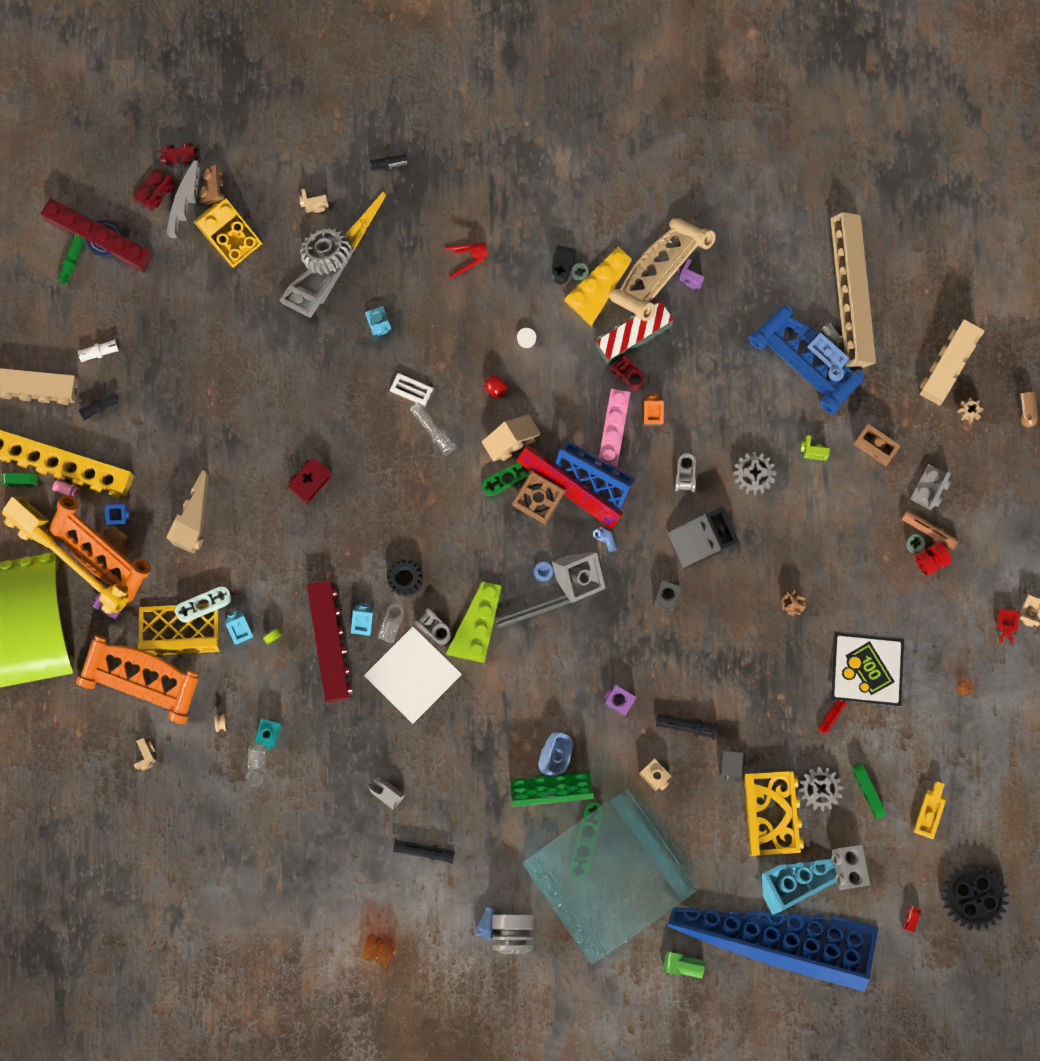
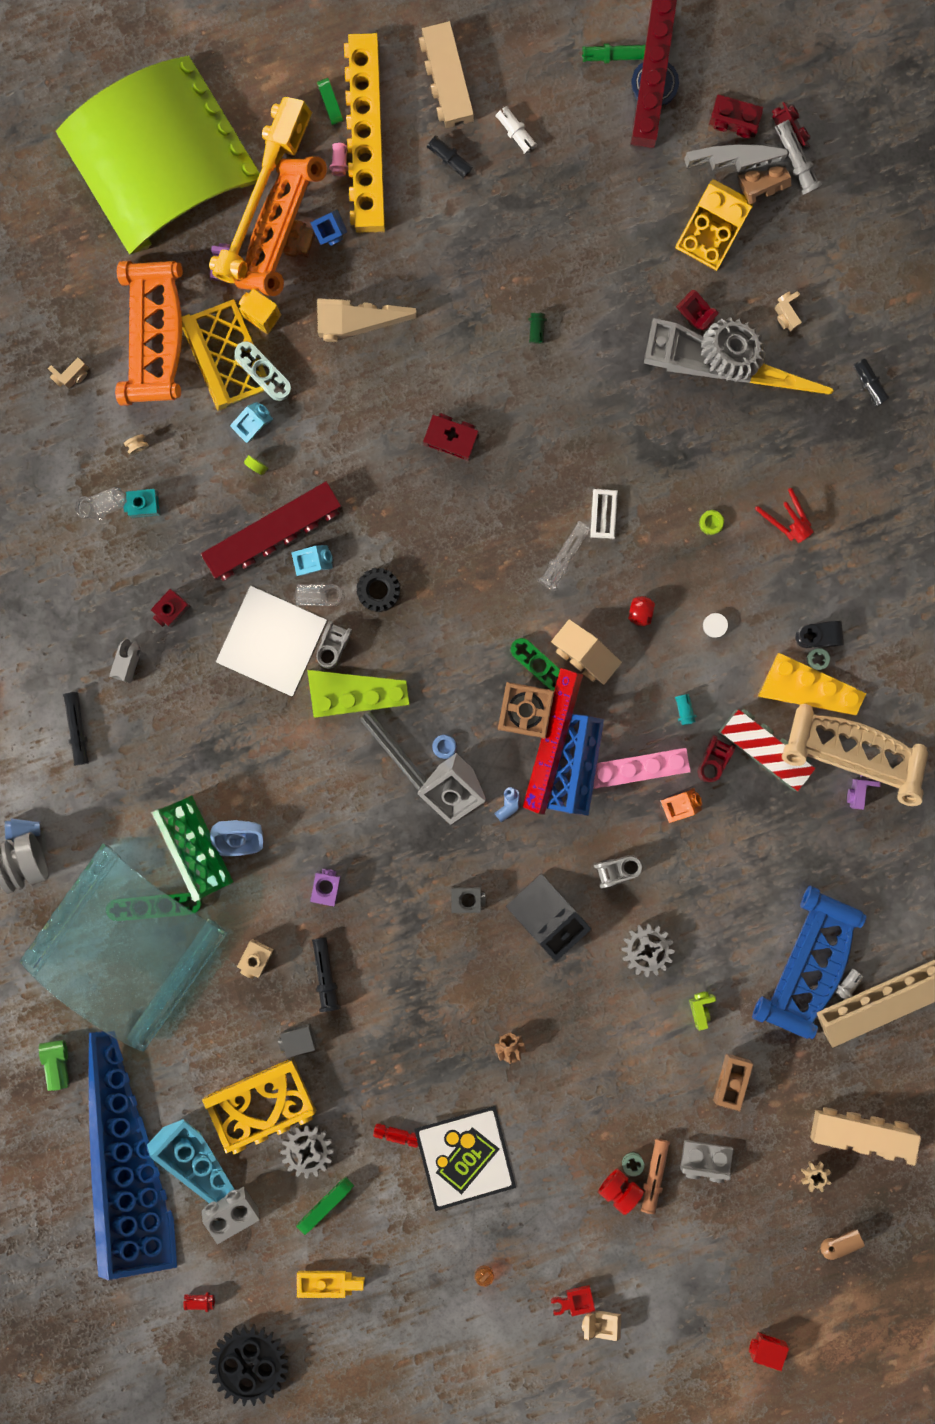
camera: 70 degrees right, 10 degrees up
medium azure bracket [365,306,391,335] -> none
medium blue hinge [808,333,850,381] -> none
none -> dark red brick [151,589,191,627]
none -> yellow brick [239,289,281,334]
none -> dark green pin [528,313,547,344]
none -> teal pin [675,694,697,726]
none -> dark red bracket [676,289,719,330]
none -> lime tile [699,510,724,535]
none -> light grey pin [775,119,823,194]

